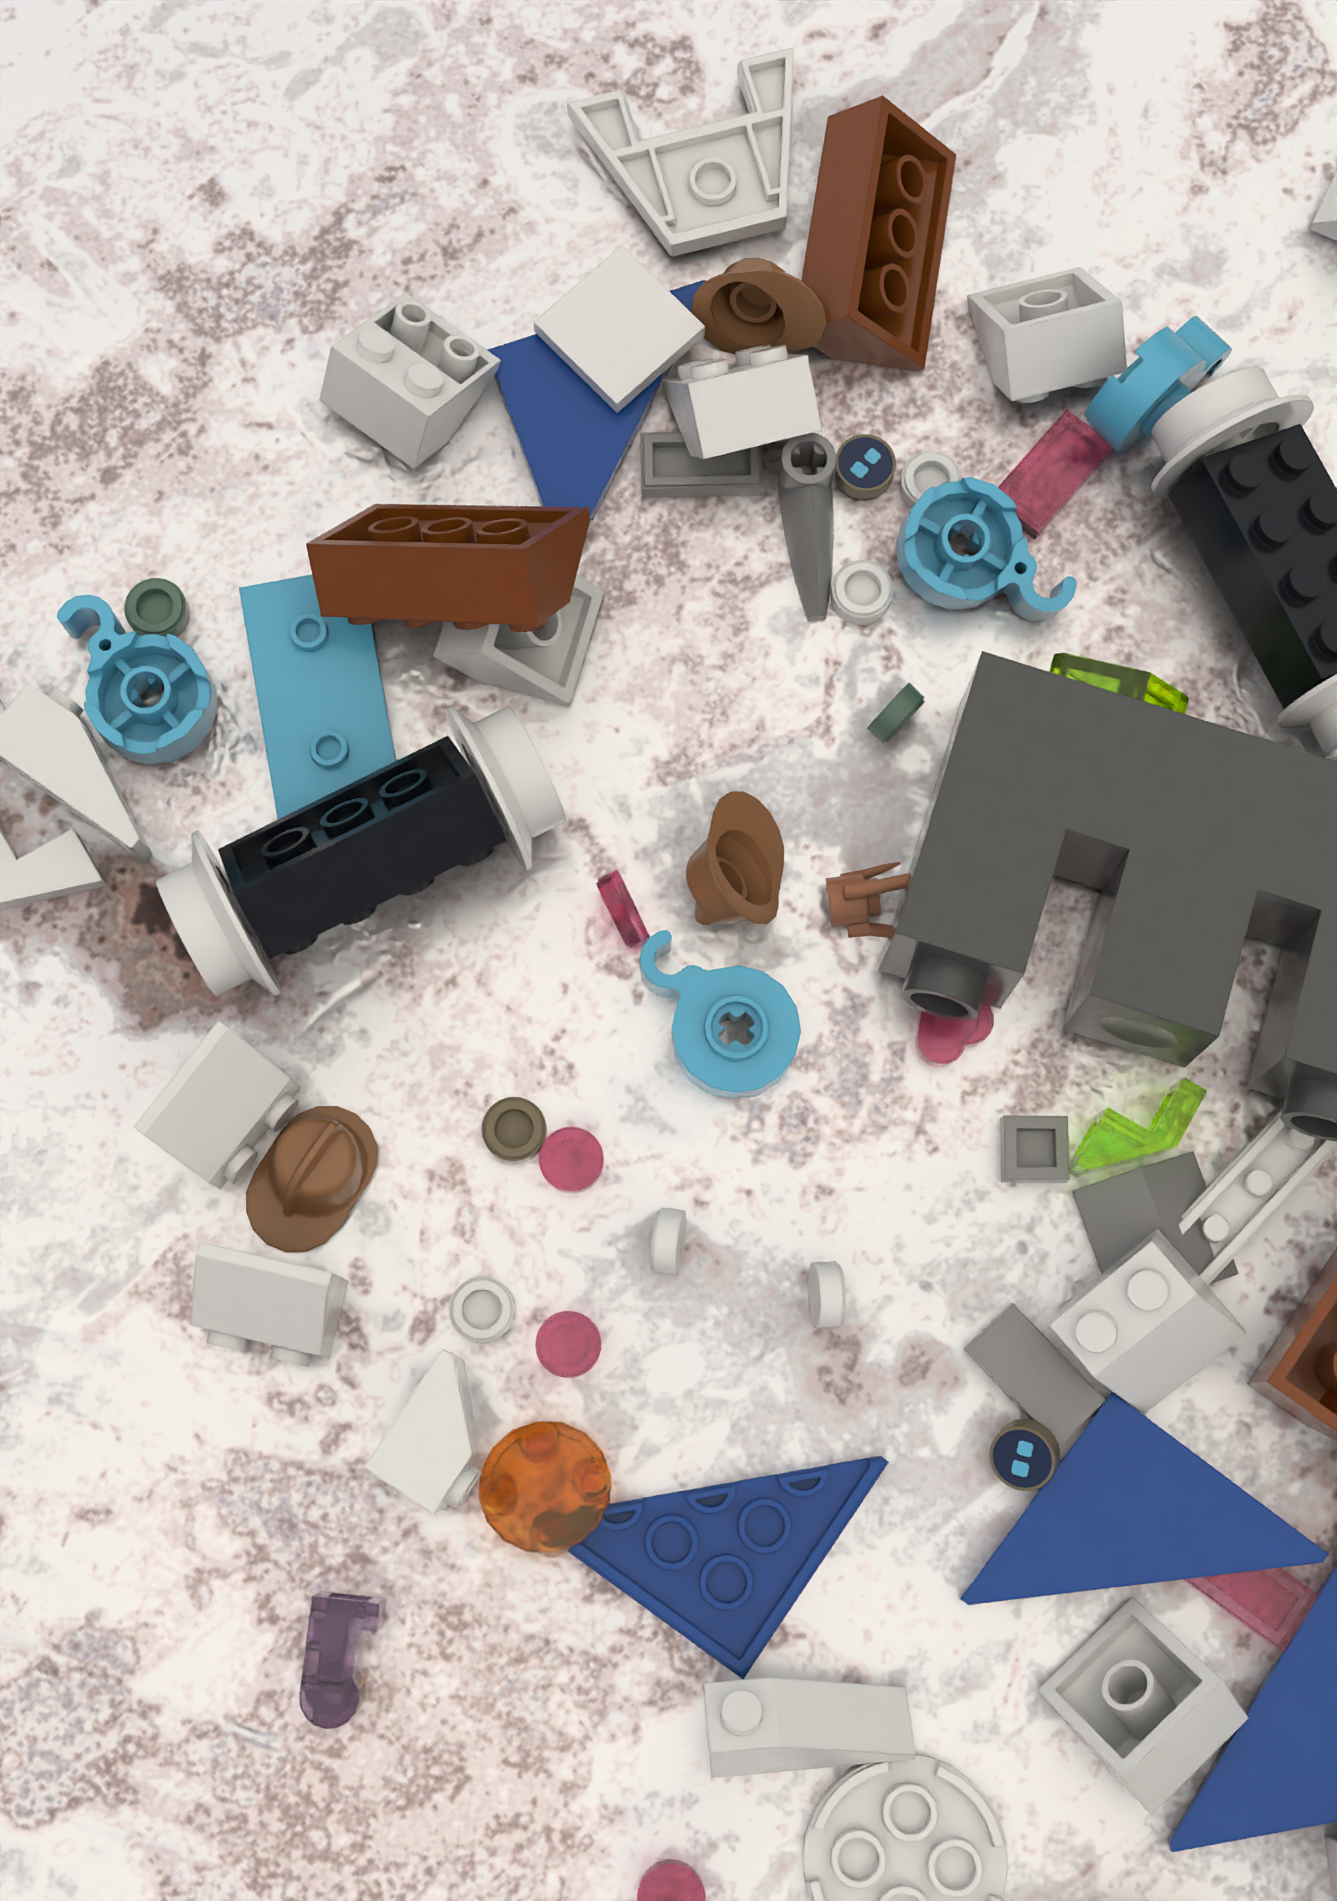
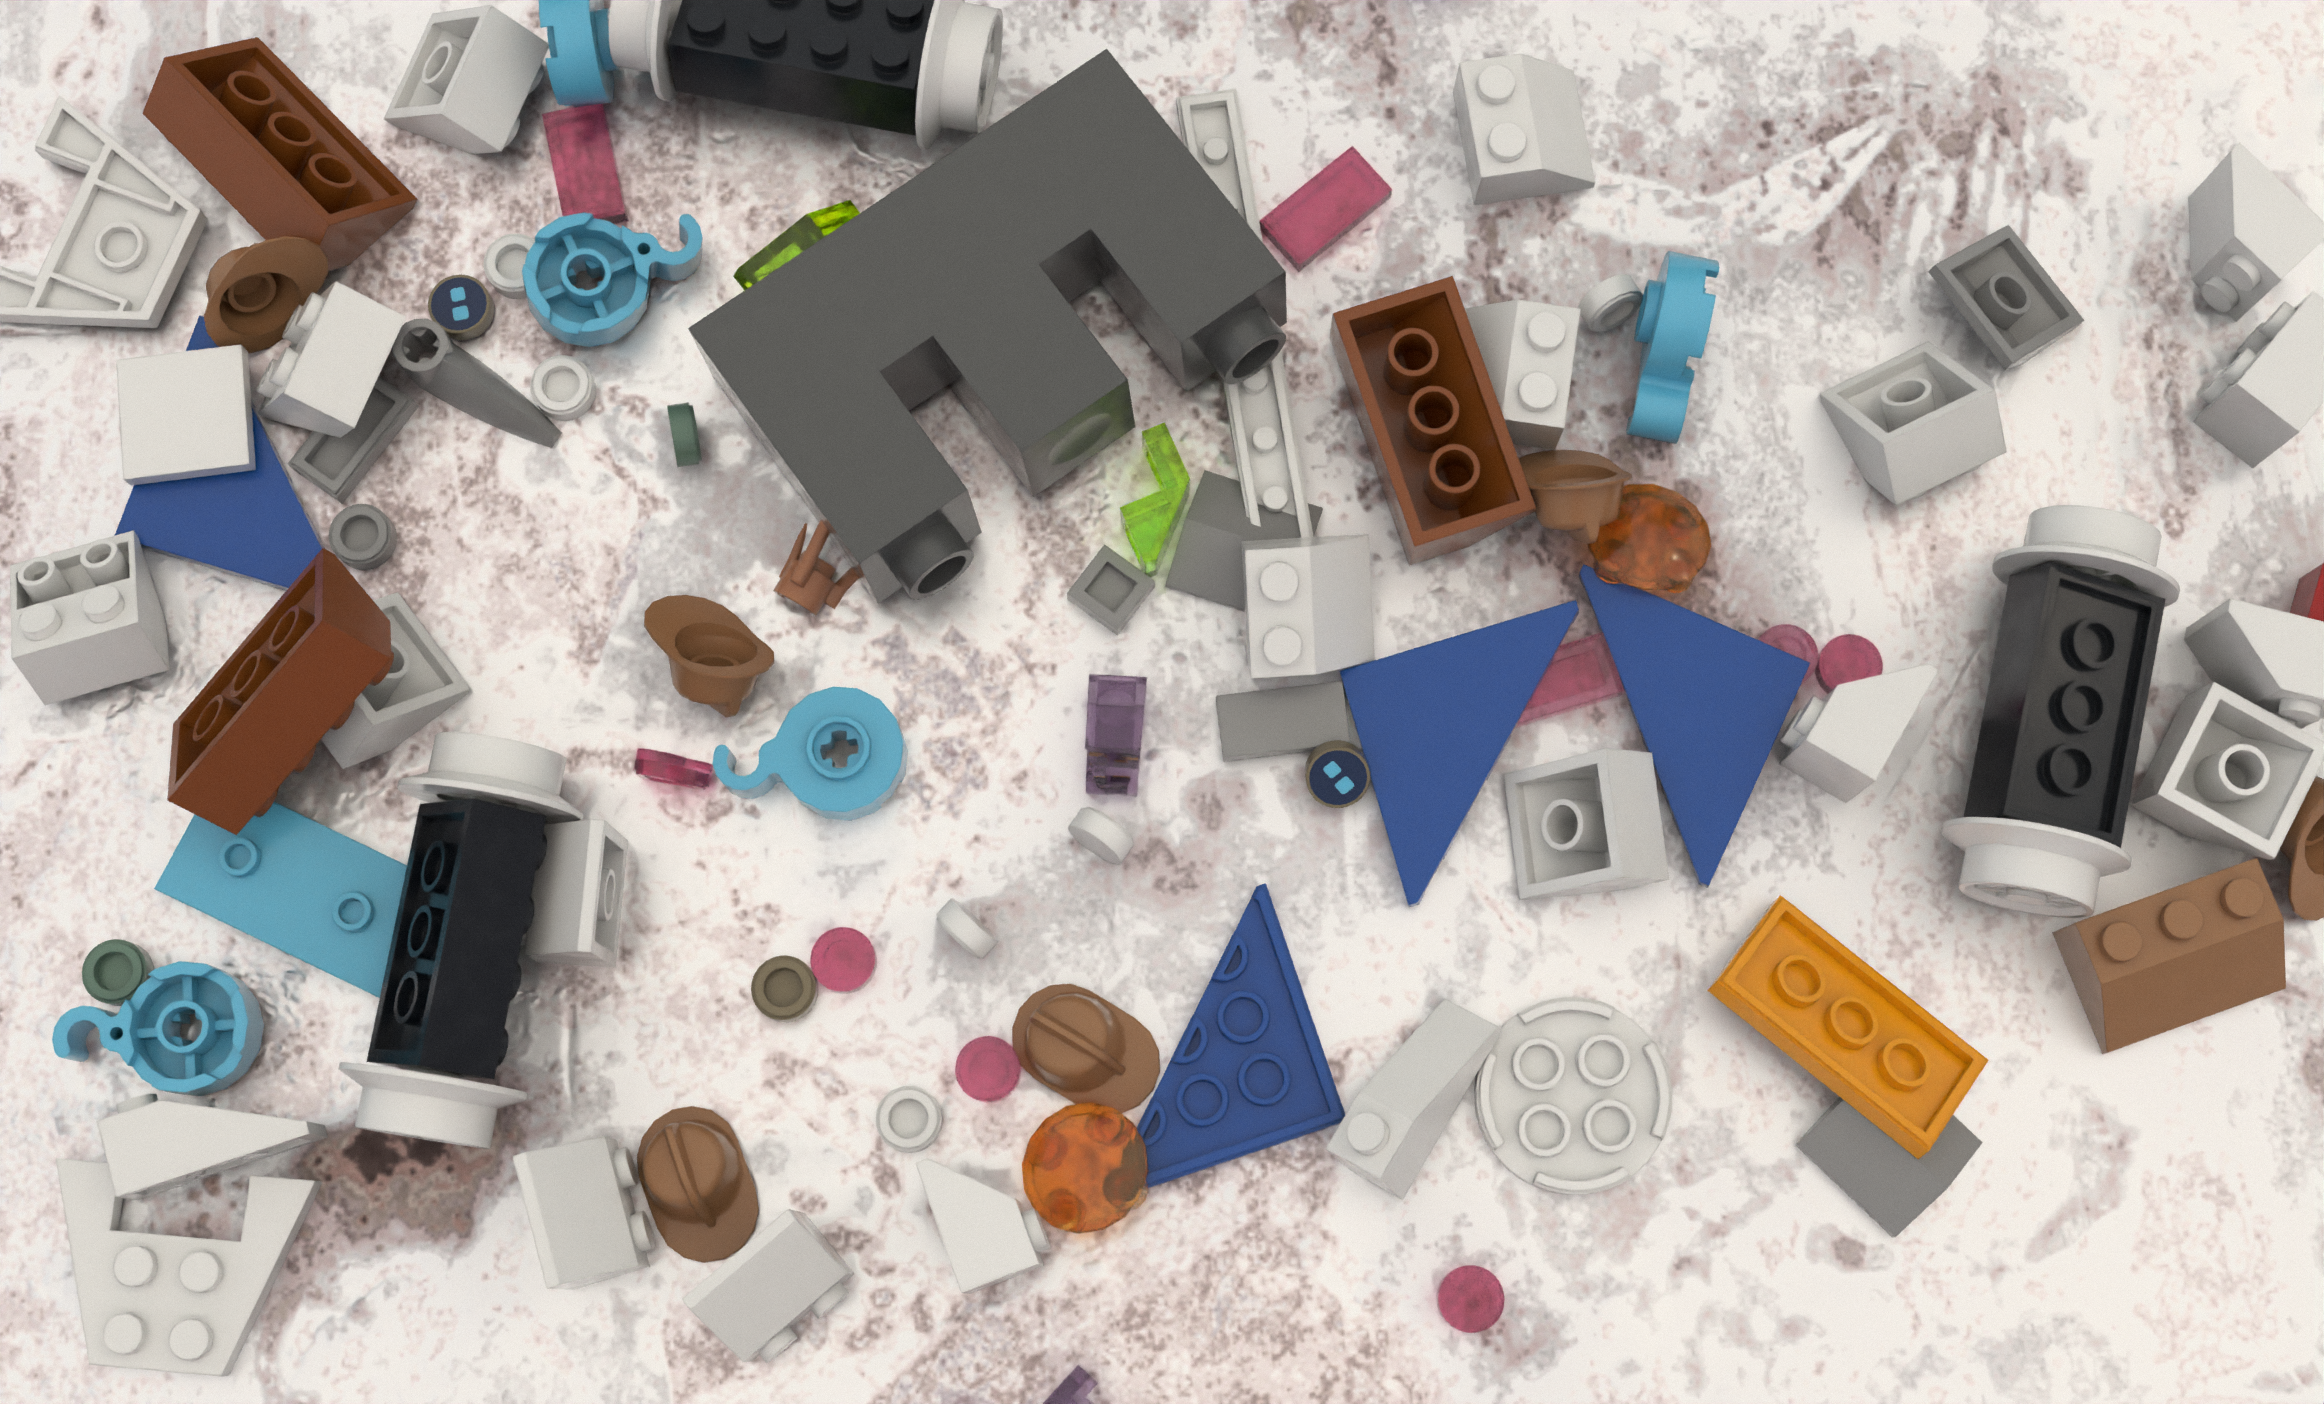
camera: 50 degrees left, 0 degrees up
clear pink tile [915,1003,994,1067] -> none
none -> light grey tile [329,504,397,570]
none -> white slope [521,819,628,967]
none -> medium nougat piece [1012,984,1160,1114]
none -> clear purple leg [1085,674,1148,797]

